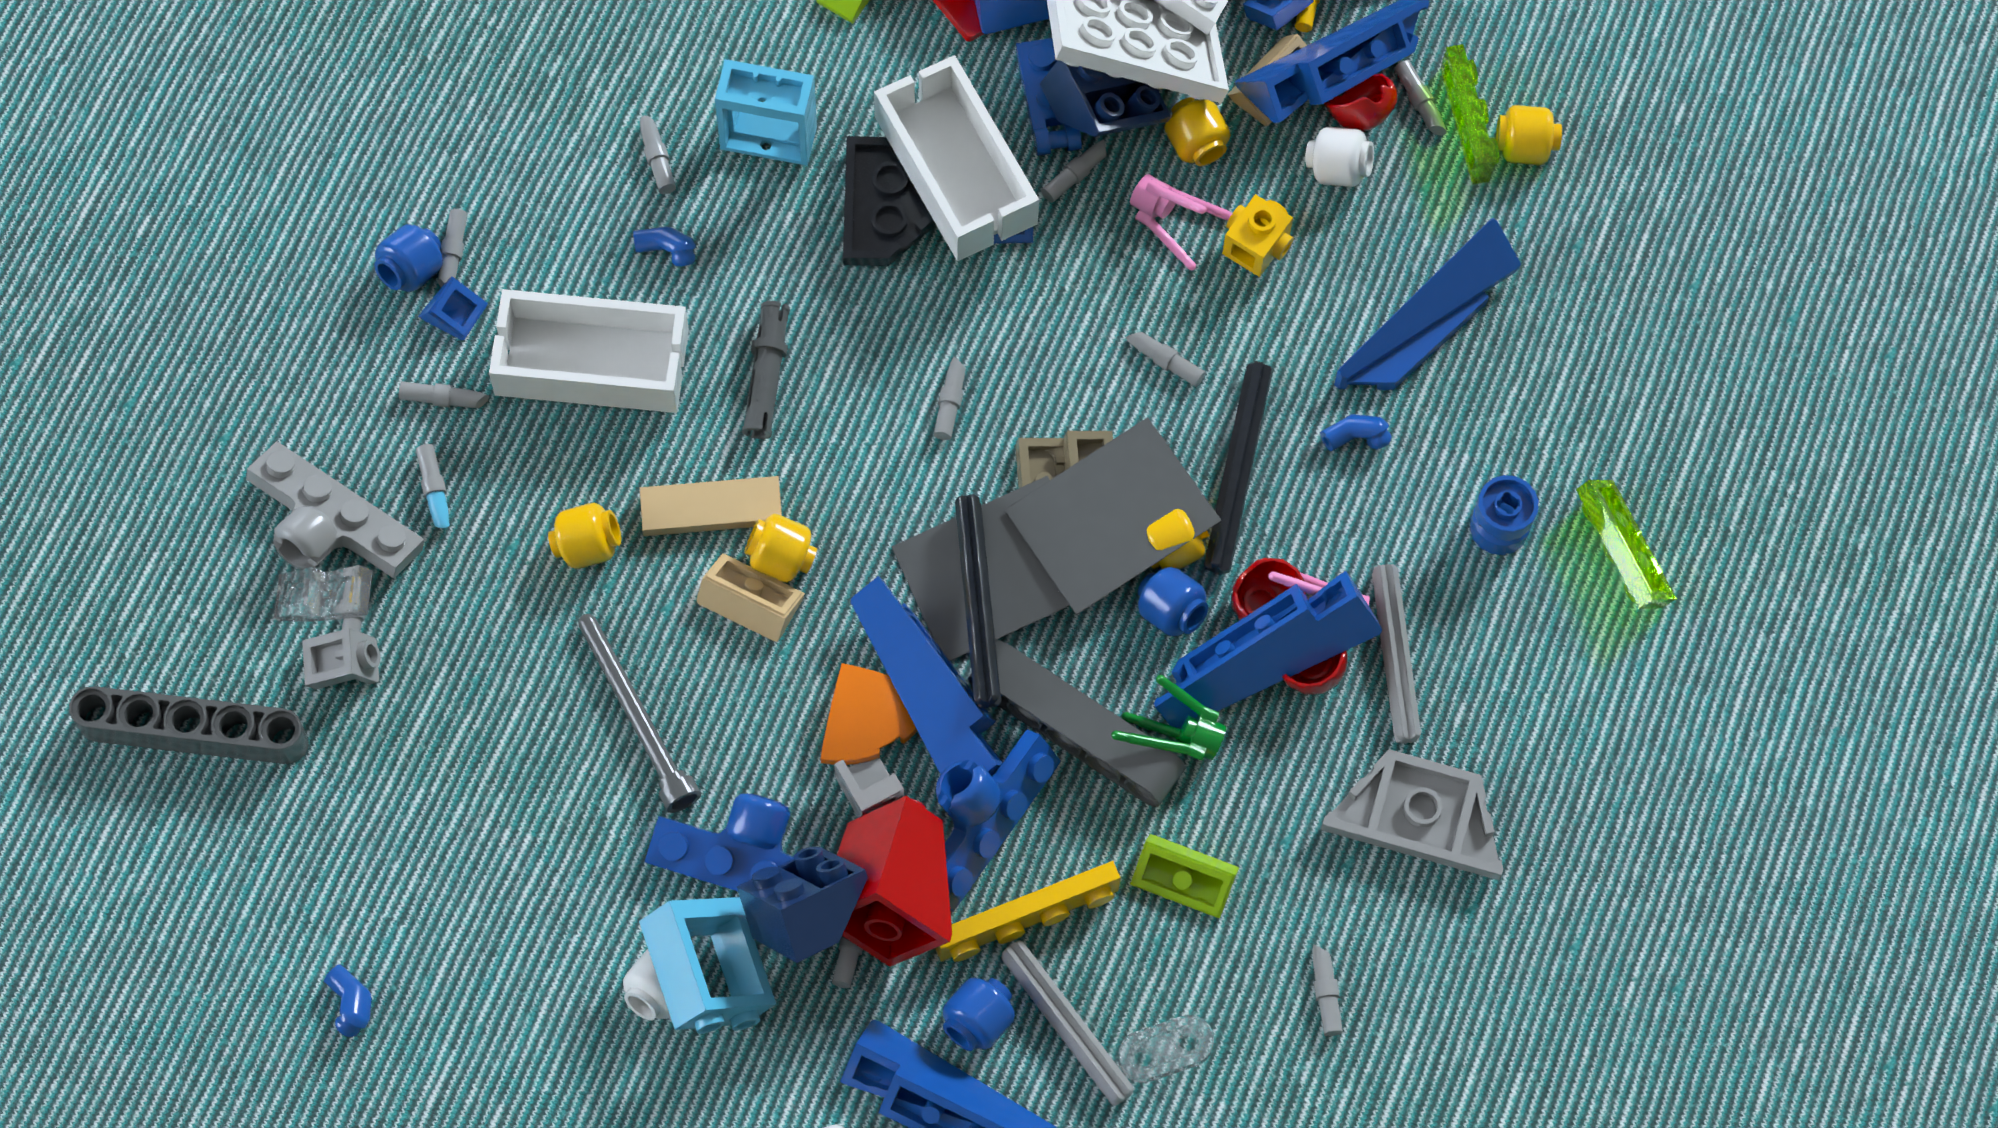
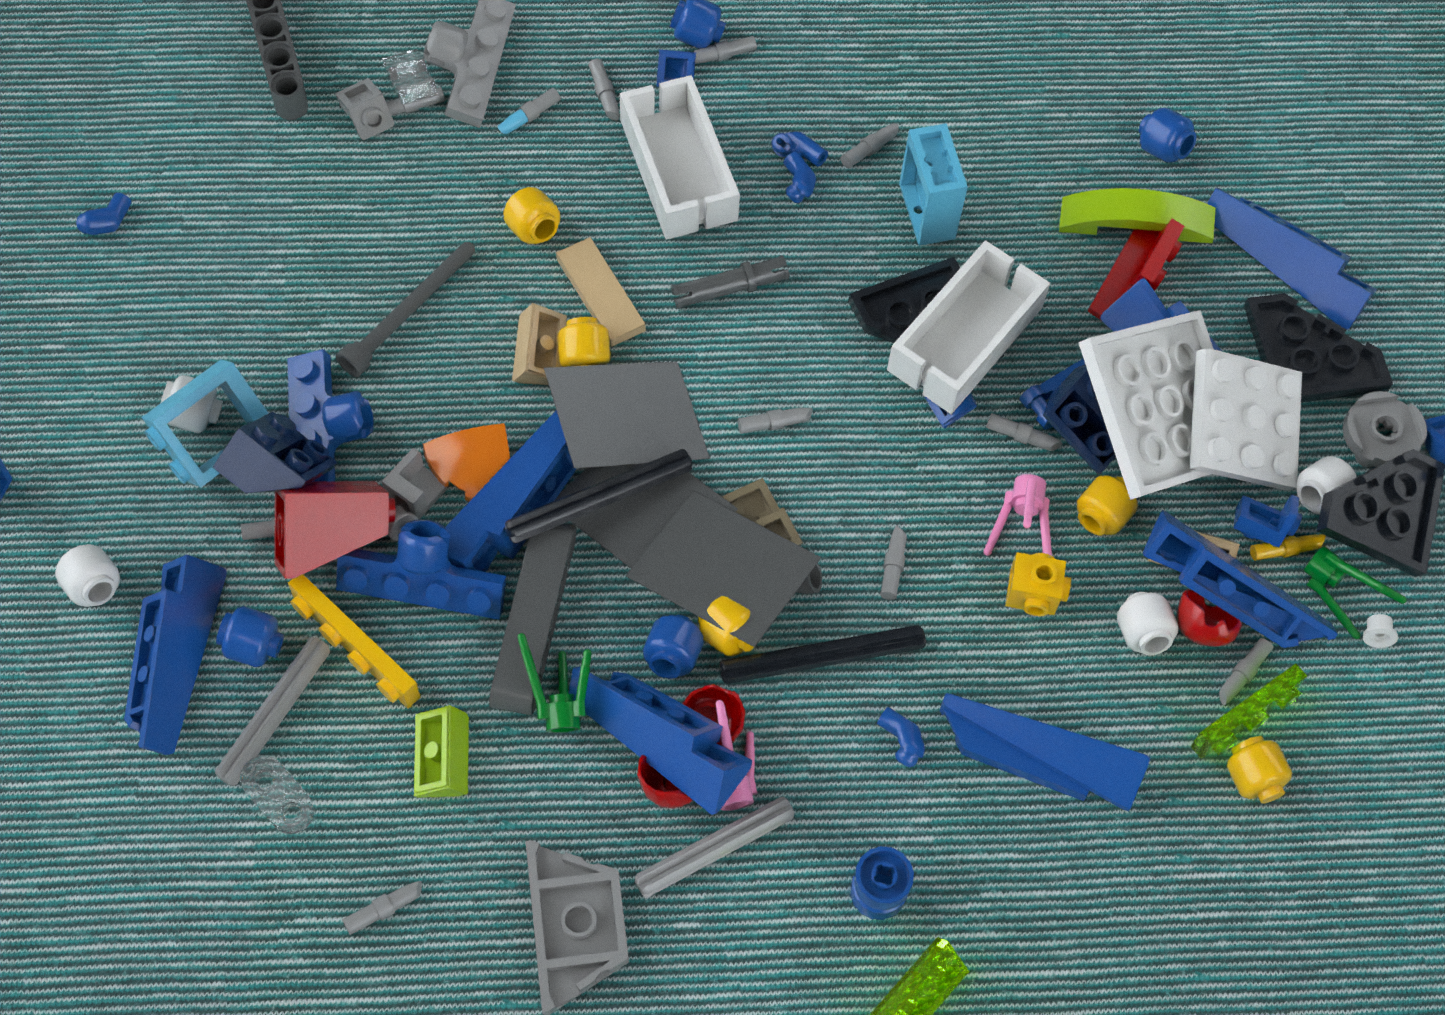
camera: 65 degrees right, 5 degrees down
none -> dark grey sticker [544,361,710,469]
none -> blue arm [771,132,828,167]

